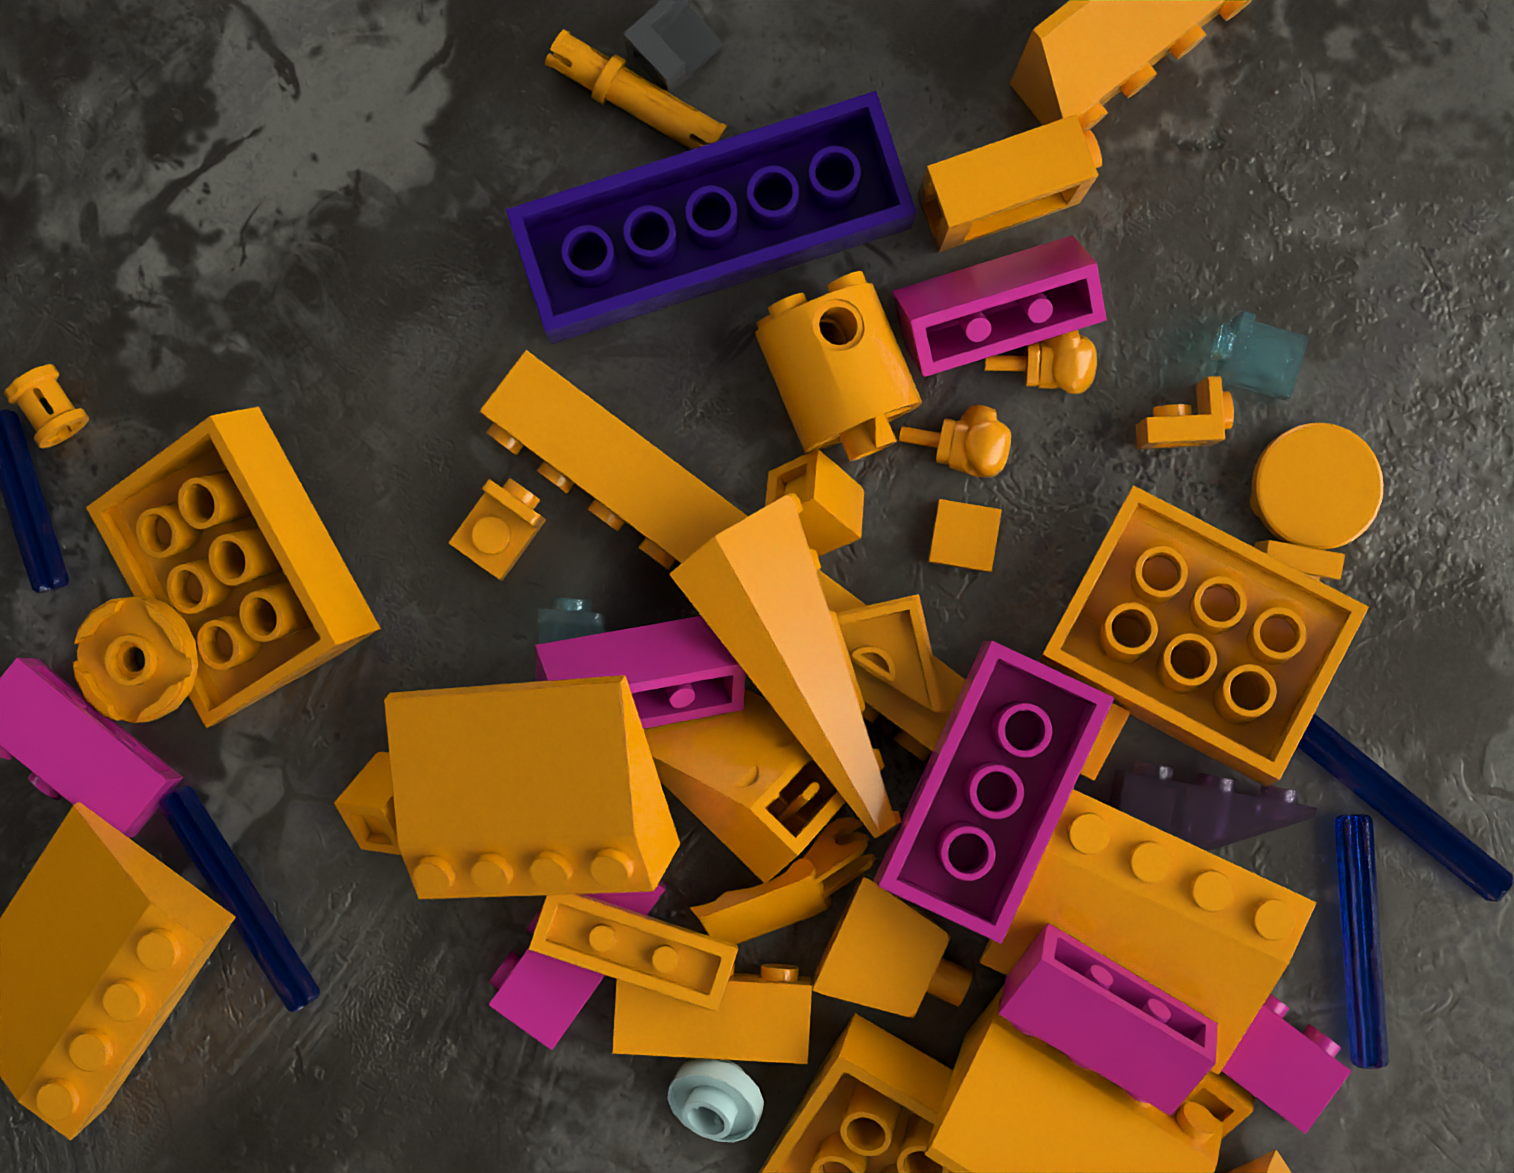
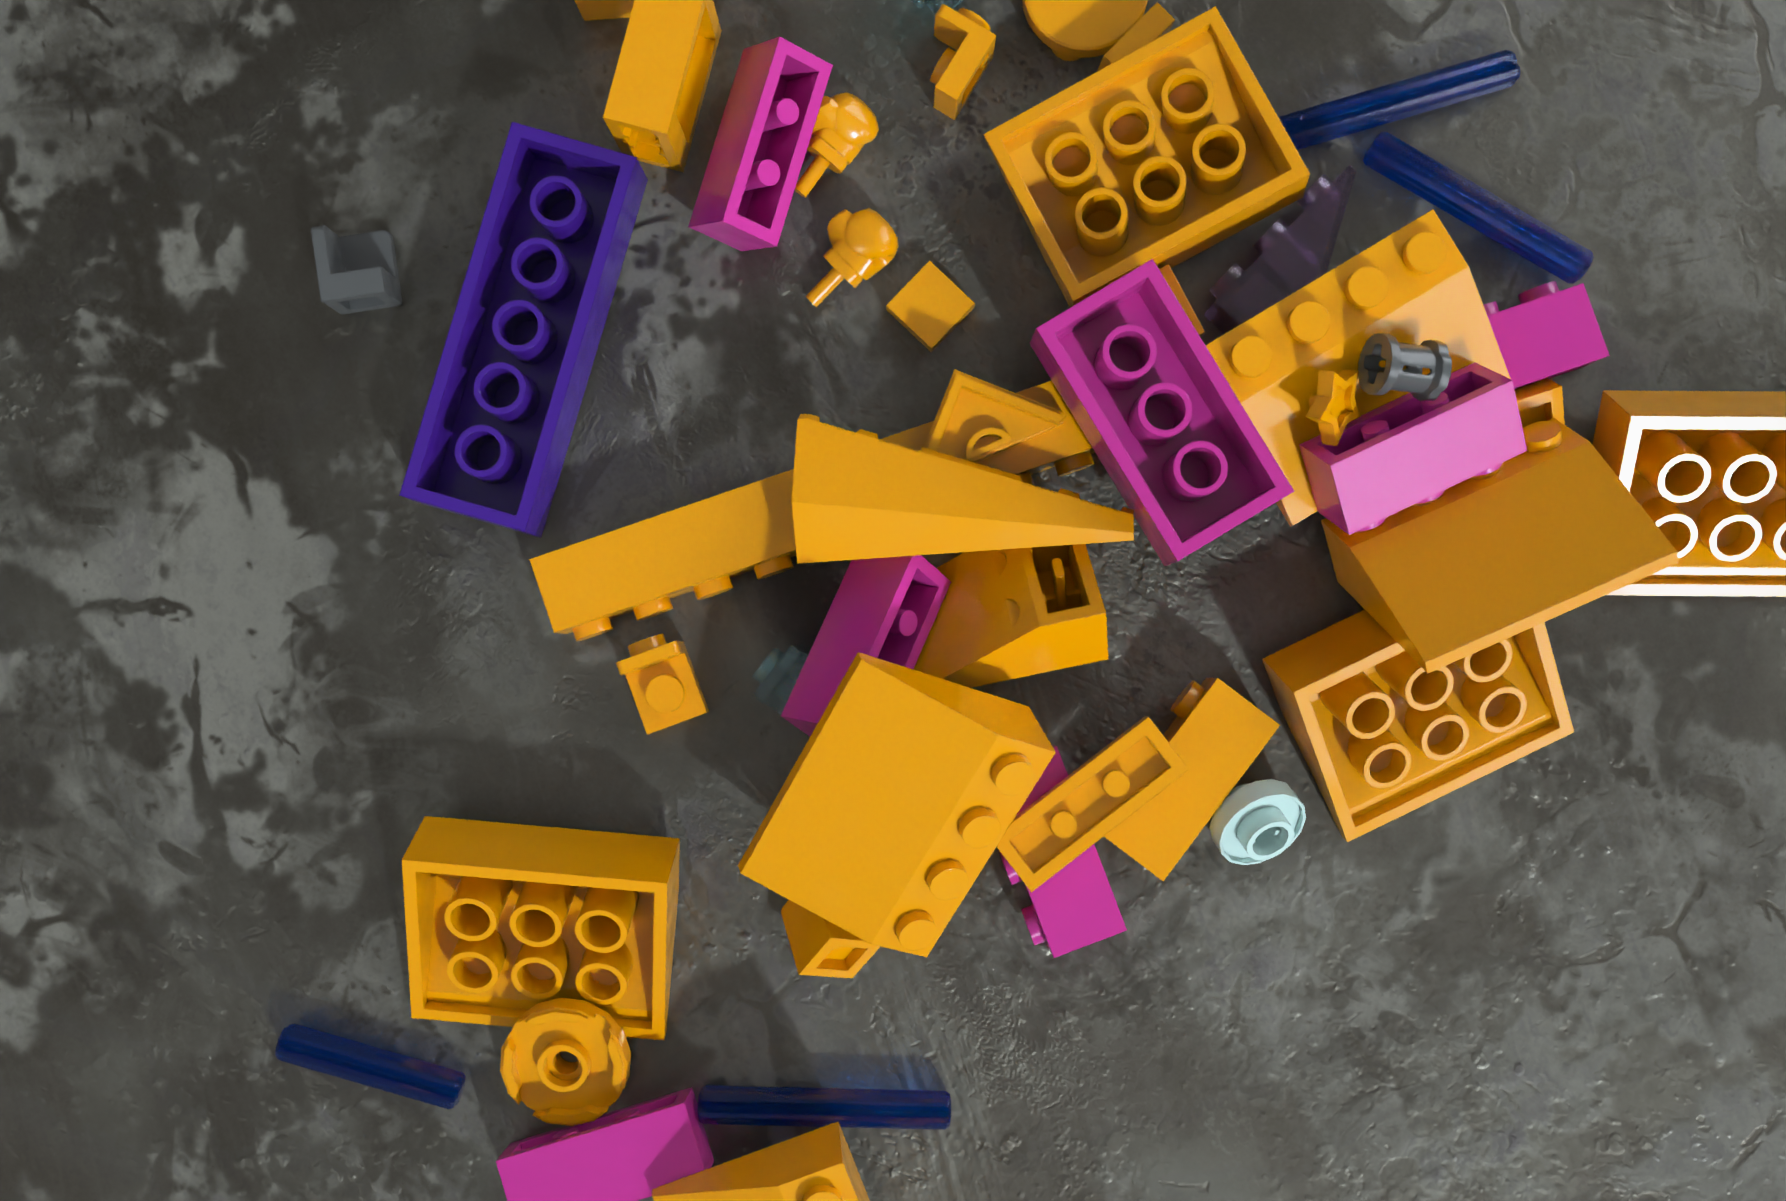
camera: 50 degrees left, 0 degrees up
light orange bush [4,364,89,449] -> none
light orange pin [544,29,728,150] -> none
light orange arm [690,817,876,945] -> none
light orange cylinder [755,271,922,462] -> none
light orange panel [765,449,864,557] -> none
light orange torso [811,873,974,1018] -> none
none -> light orange piece [1305,369,1361,446]
none -> dark grey bush [1358,333,1452,401]

